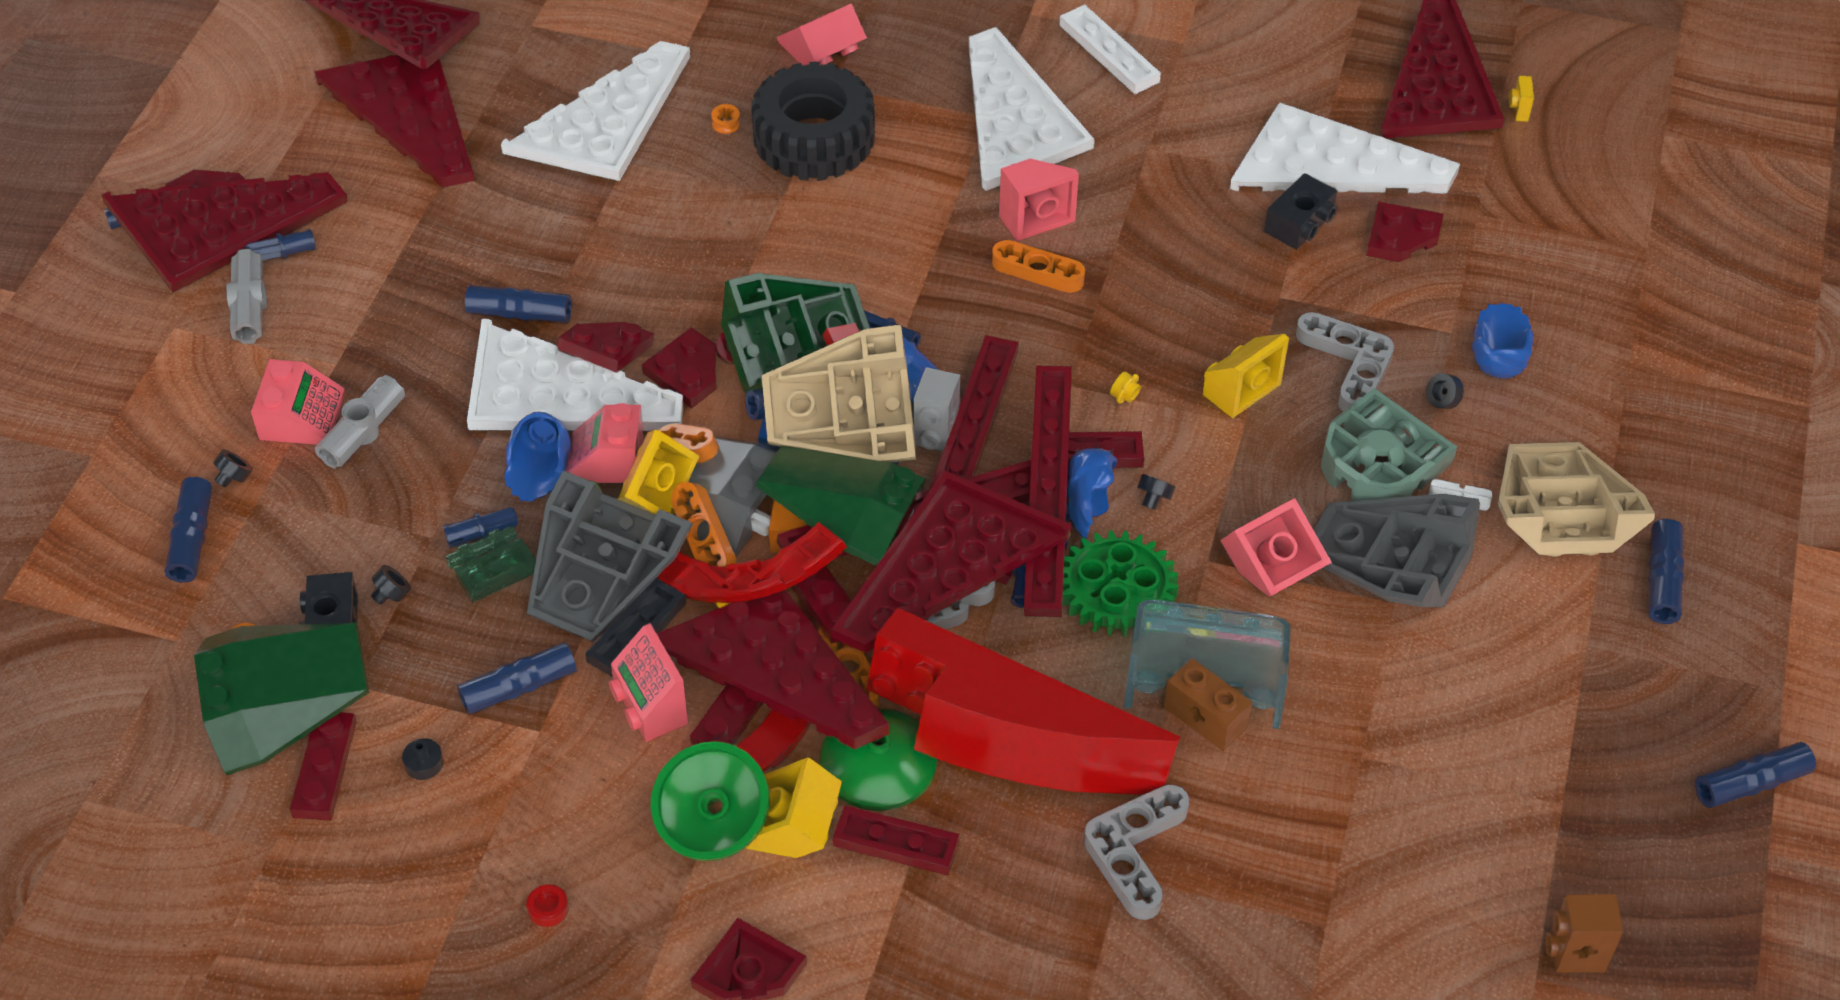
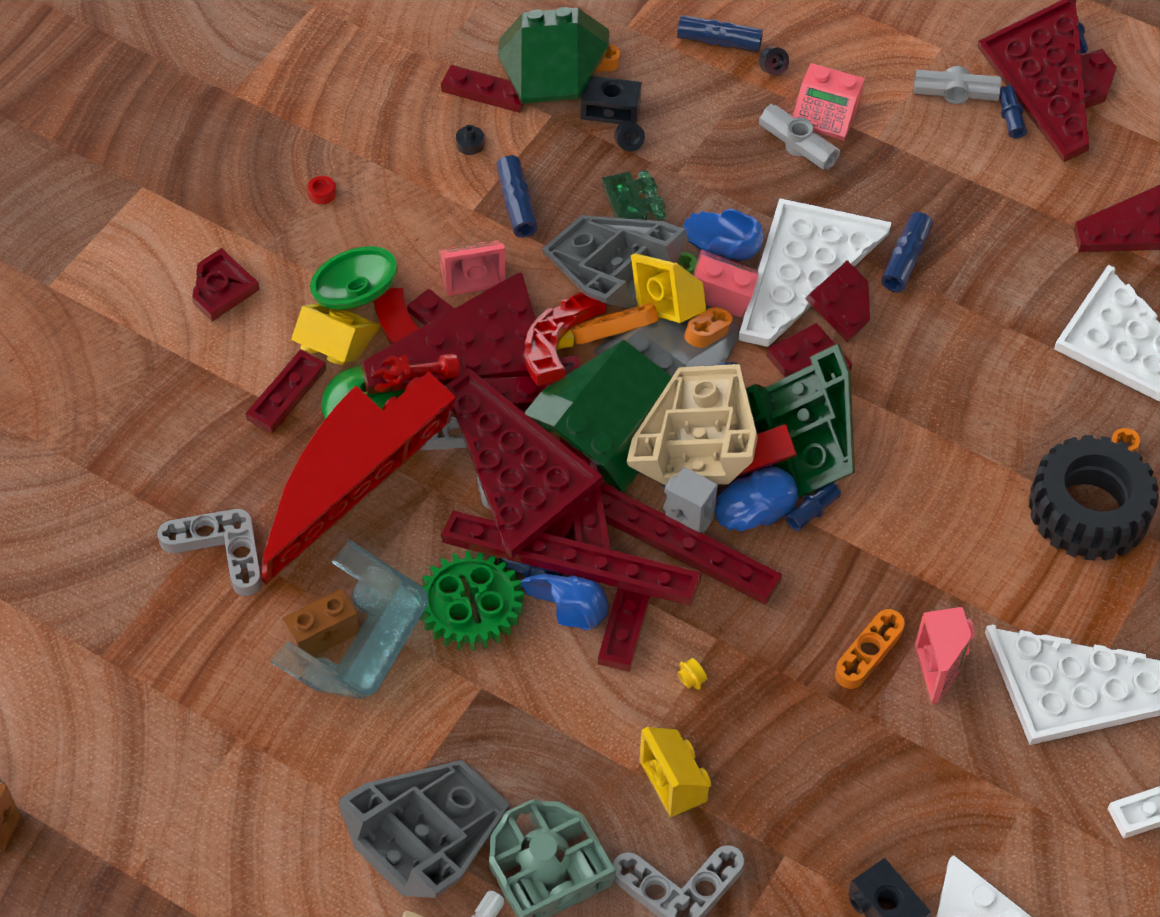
camera: 105 degrees right, 5 degrees up
dark blue axle [443,507,518,548] -> none
black plate [585,578,686,677] -> none
black tile [1137,474,1176,510] -> none
coral slope [1220,498,1332,597] -> none
none -> red bar [371,354,460,392]

